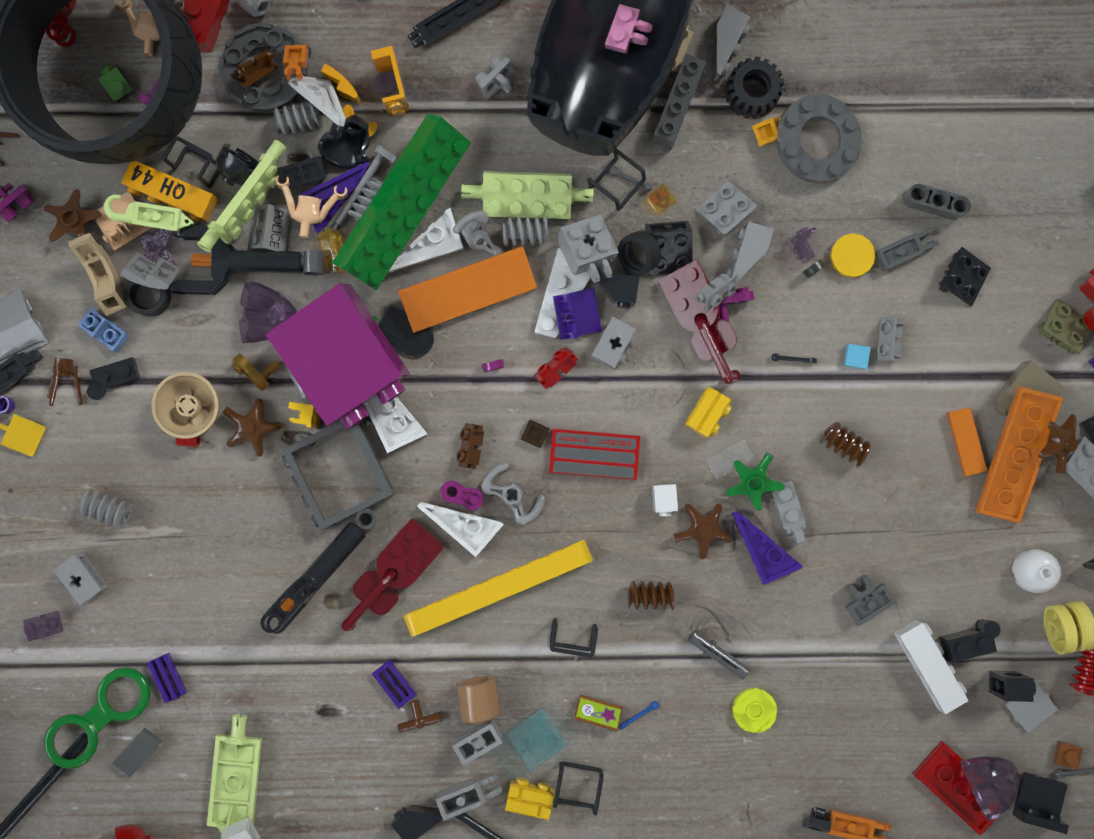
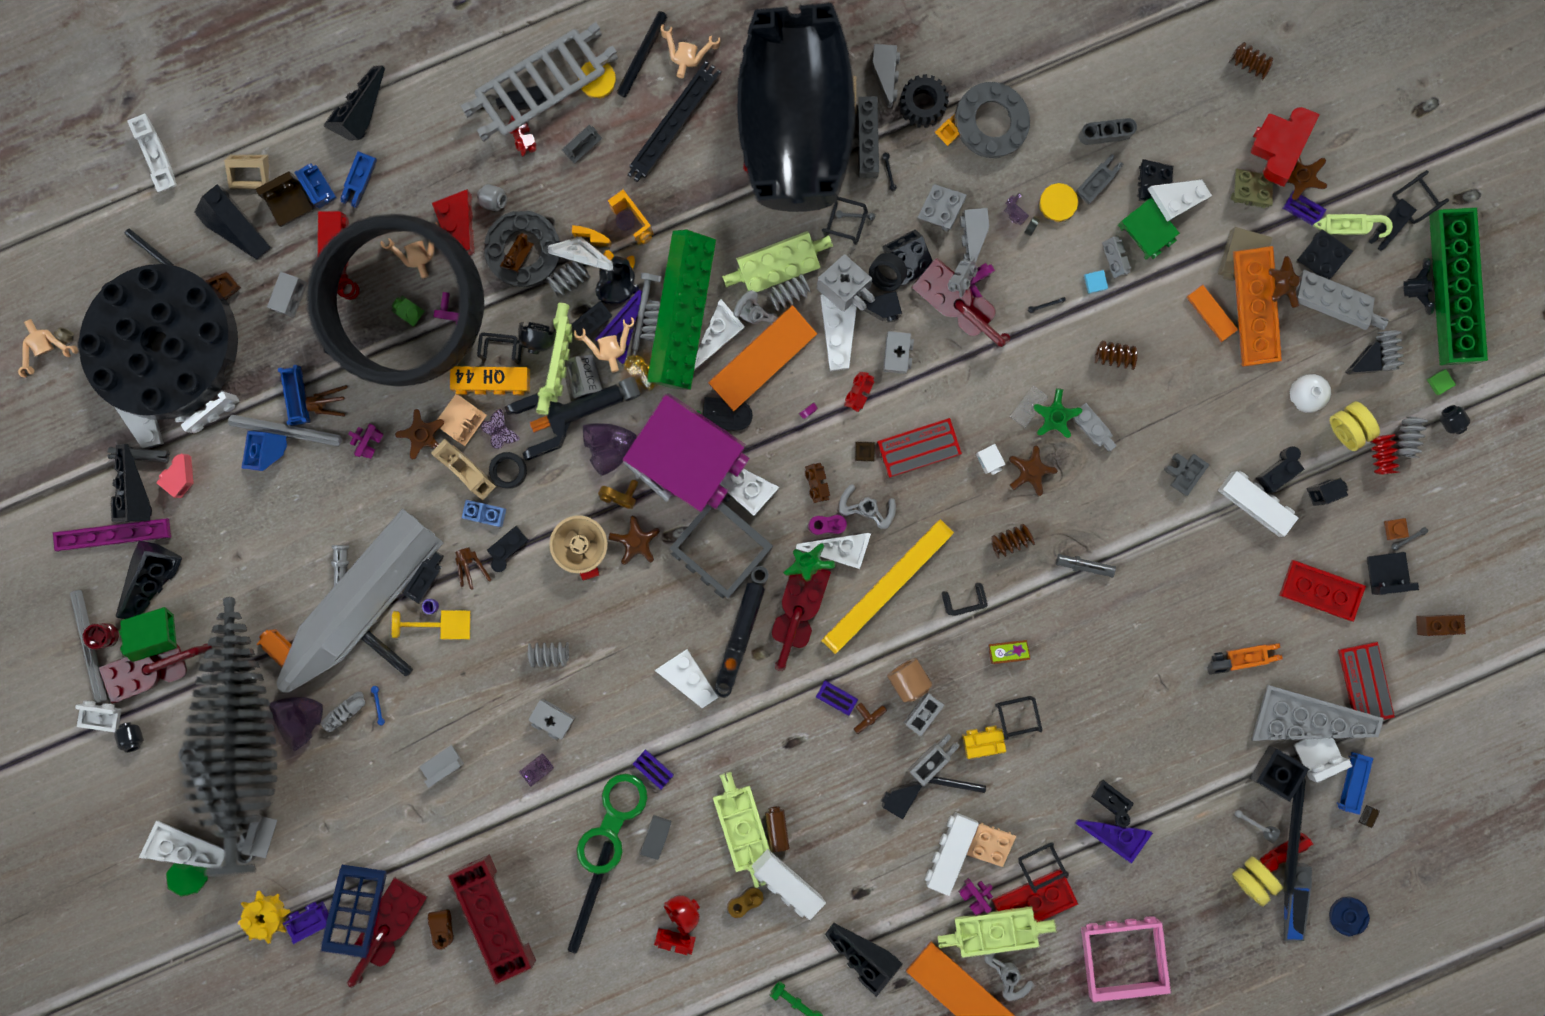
camera: 15 degrees left, 0 degrees up
yellowish green plate [104,194,194,232] -> none
light grey slope [120,252,181,289] -> none
orange plate [283,45,309,81] -> none
yellow hinge [288,402,321,429] -> none
light grey hips [475,56,516,99] -> none
clear light blue hinge [505,707,567,772] -> none
dark purple hinge [553,288,602,340] -> none
bright pink hinge [605,4,653,53] -> none
blue hinge [619,701,659,730] -> none
clear yellow tile [645,184,676,215] -> none
yellow brick [684,386,732,438] -> none
dark purple wing [732,511,803,585] -> none
neon yellow tile [732,687,777,733] -> none
clear purple brick [960,756,1019,821] -> none
light grey piece [1004,680,1058,734] -> none
none -> white wing [655,649,718,708]
none -> reddish brown brick [765,806,790,852]
none -> green animal [784,543,835,581]
none -> black hinge [882,152,897,191]
none -> green panel [1118,197,1180,260]
none -> white wing [1148,180,1212,222]

